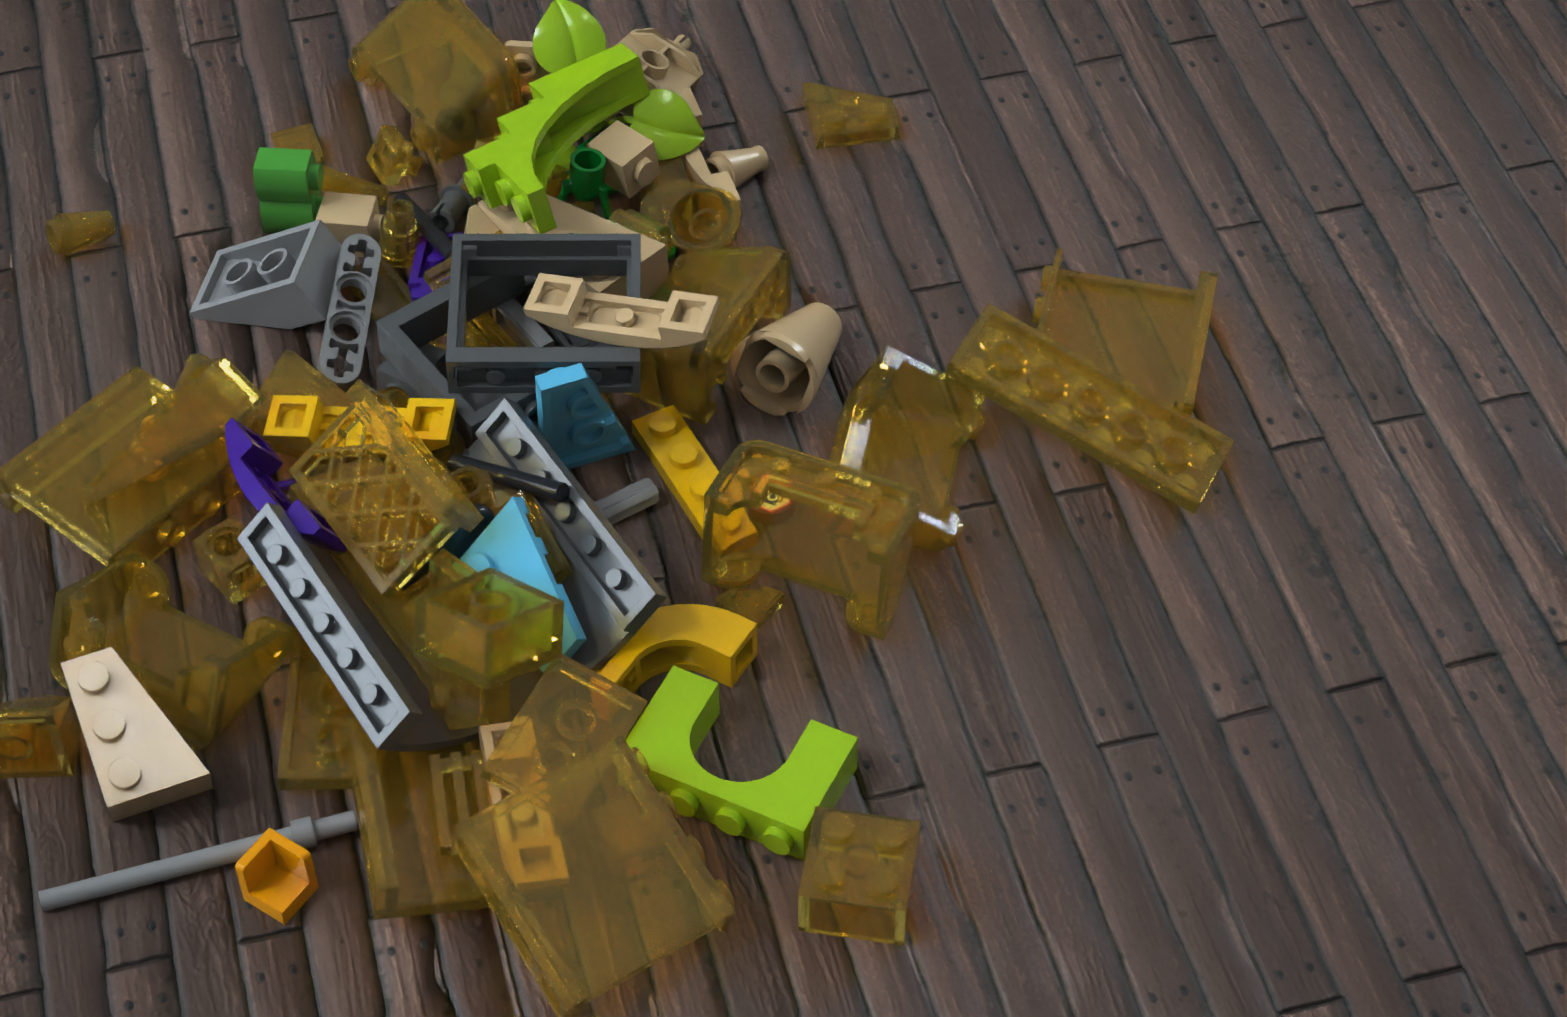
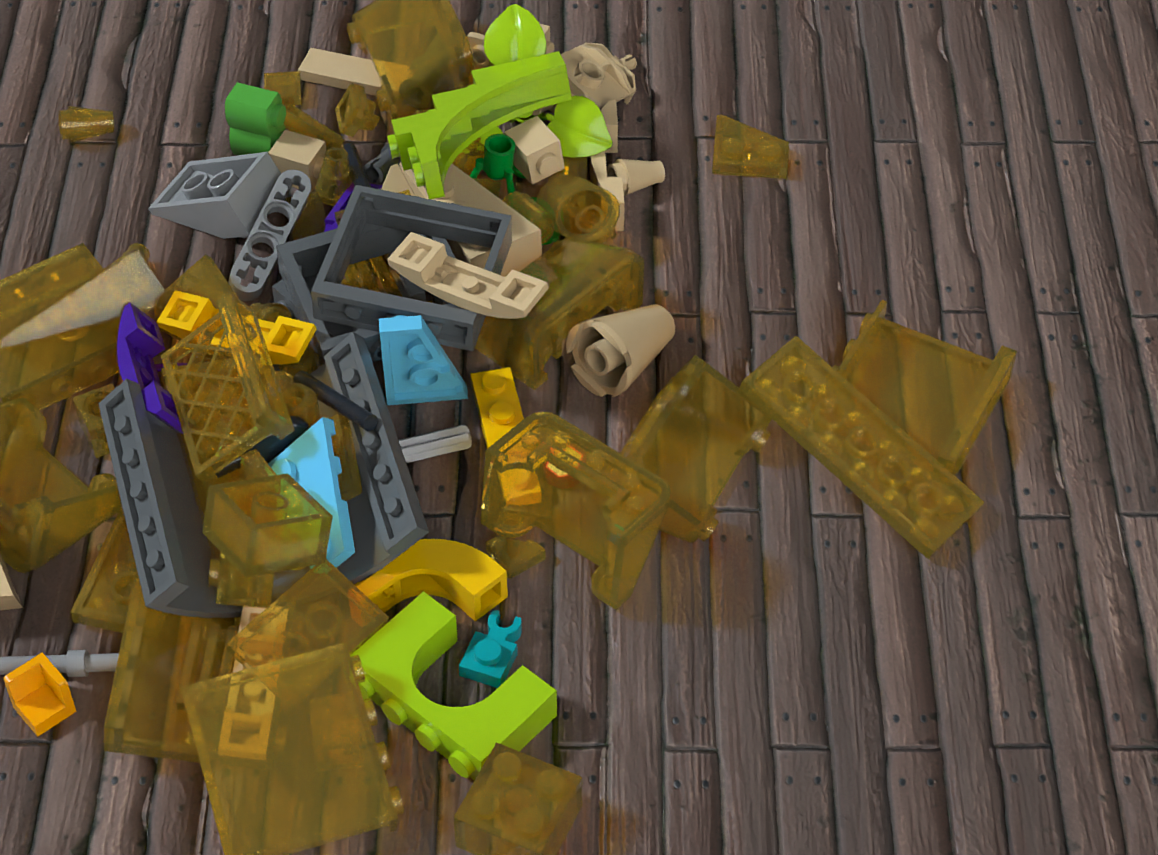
camera: 15 degrees right, 0 degrees up
none -> tan tile [298,48,411,101]
none -> teal plate [459,610,522,688]

